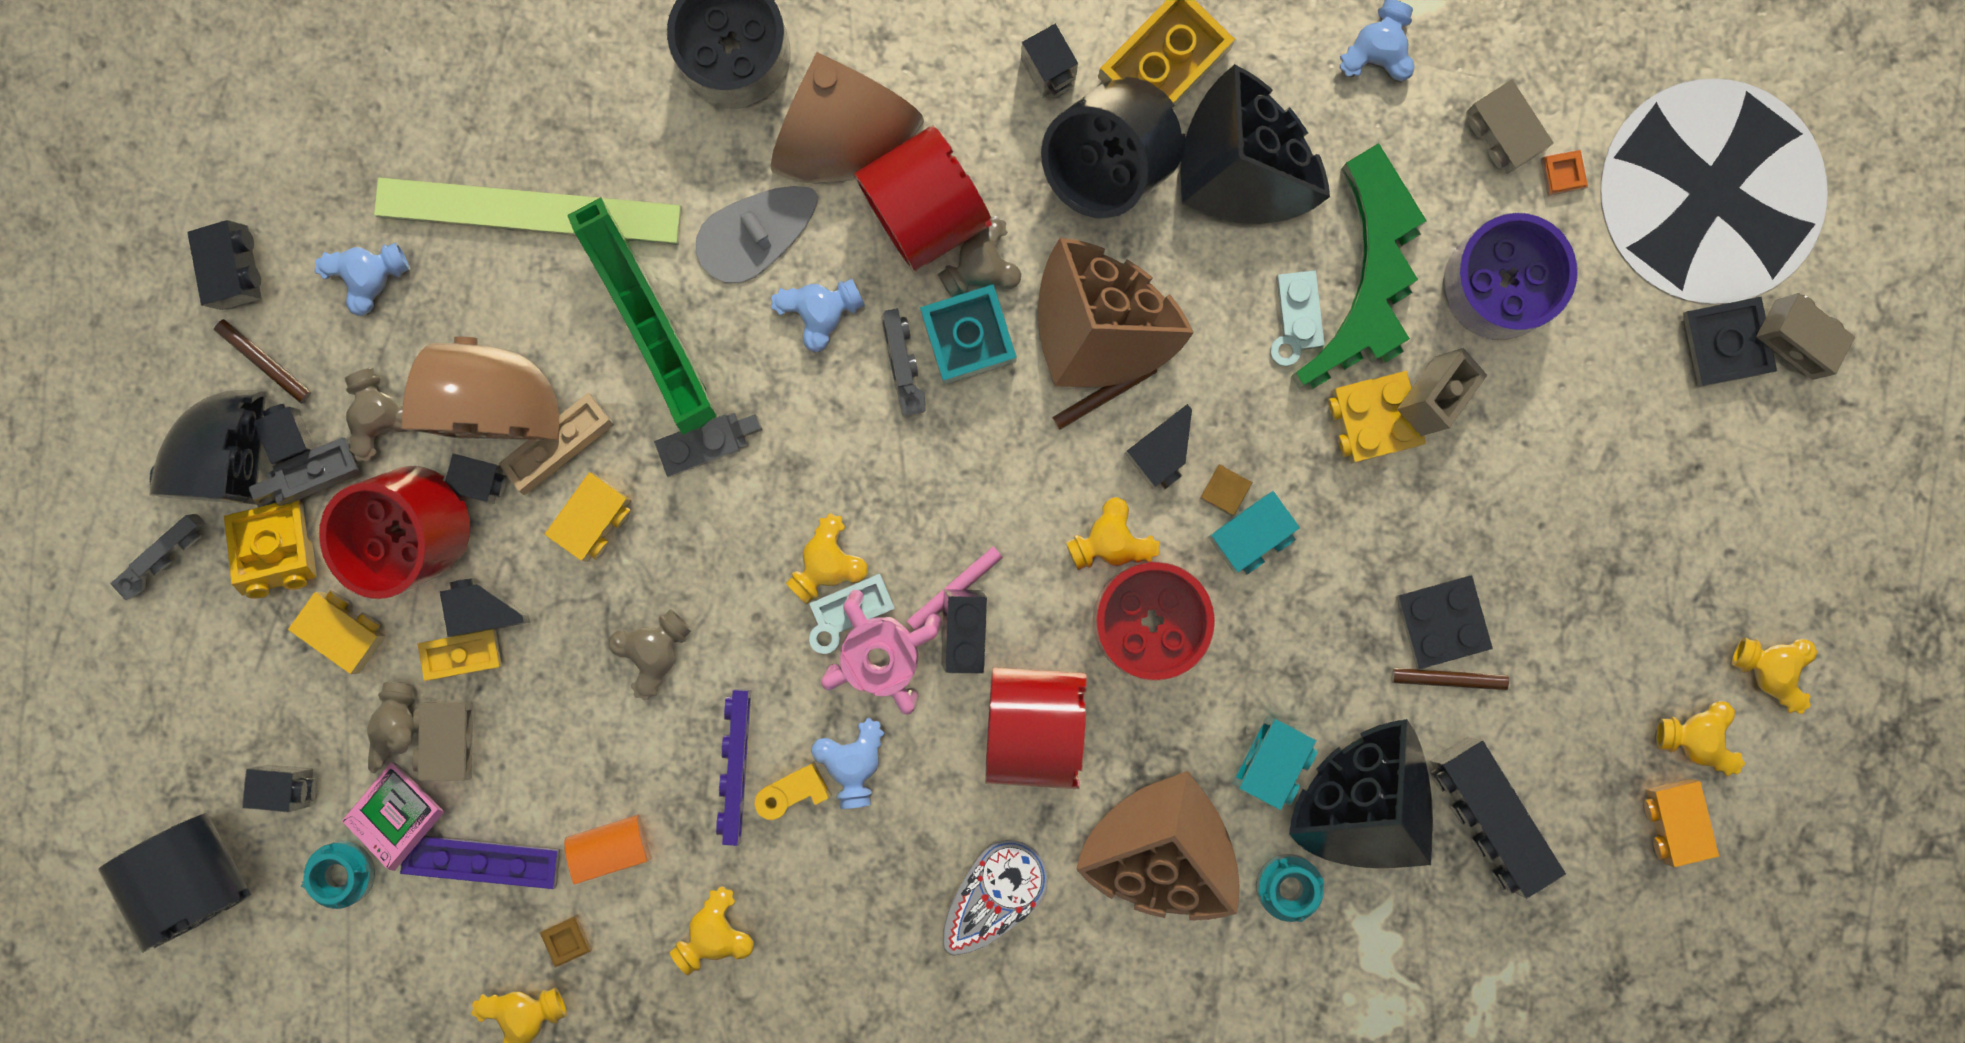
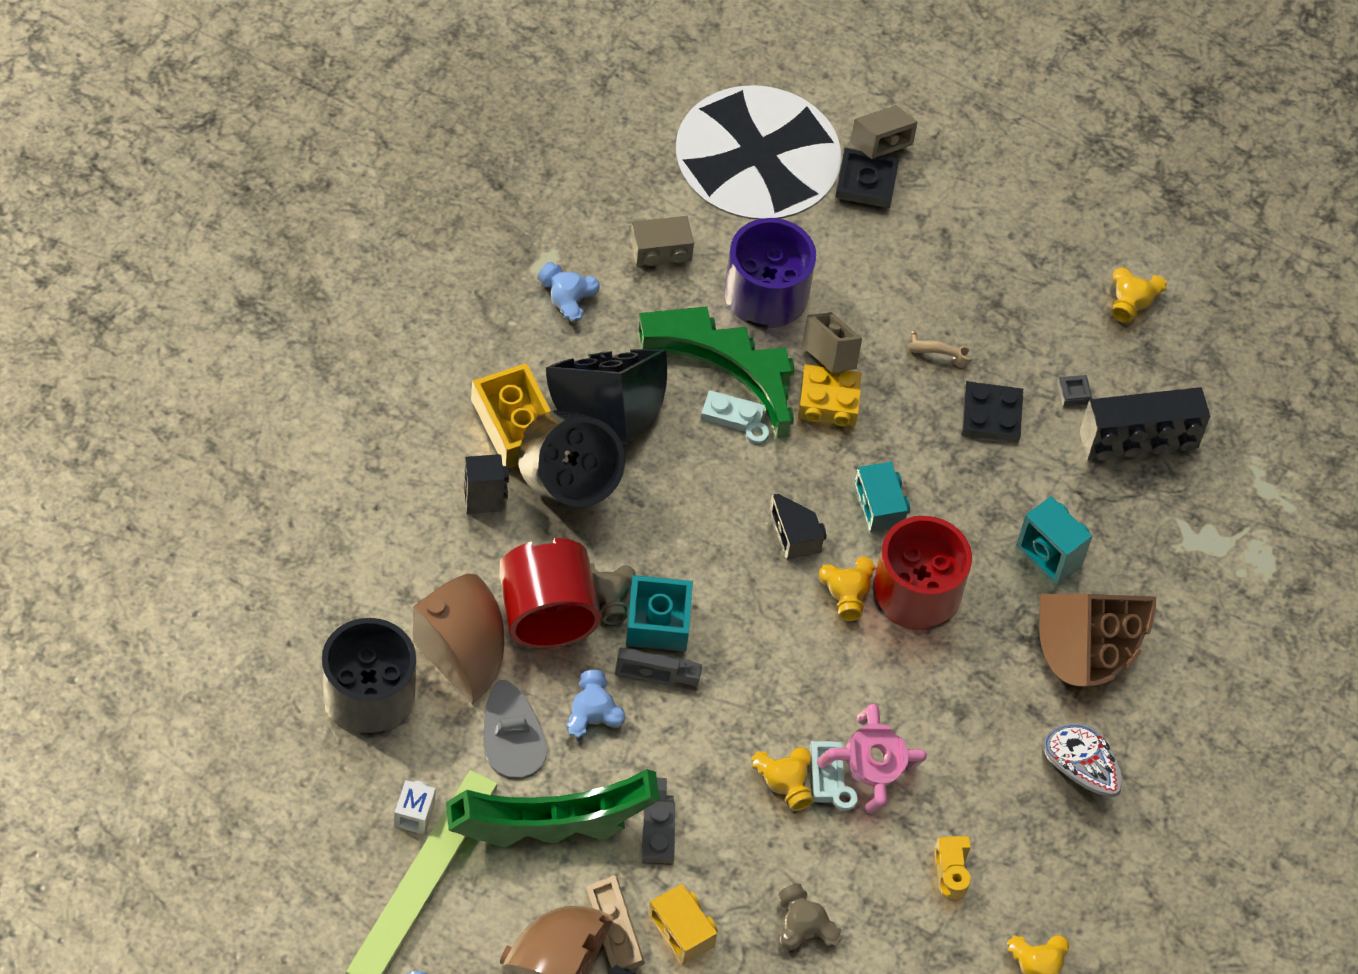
camera: 75 degrees left, 30 degrees down
dark purple plate [716,689,752,846] -> none
light blue animal [811,718,885,809] -> none
bright pink bar [907,546,1003,630] -> none
black brick [941,589,987,674] -> none
red brick [985,667,1087,789] -> none
medium nougat brick [1038,238,1194,387] -> none
reddish brown bar [1052,369,1158,430] -> none
pearl gold tile [1200,464,1253,516] -> none
teal piece [1256,854,1324,922] -> none
black brick [1289,719,1433,869] -> none
reddish brown bar [1392,668,1509,690] -> none
orange tile [1541,150,1588,196] -> none
light orange brick [1644,779,1719,867] -> none
yellow animal [1732,637,1818,714] -> none
none -> white brick [394,780,436,835]
none -> tan piece [908,330,972,368]
none -> dark grey tile [1057,375,1093,407]

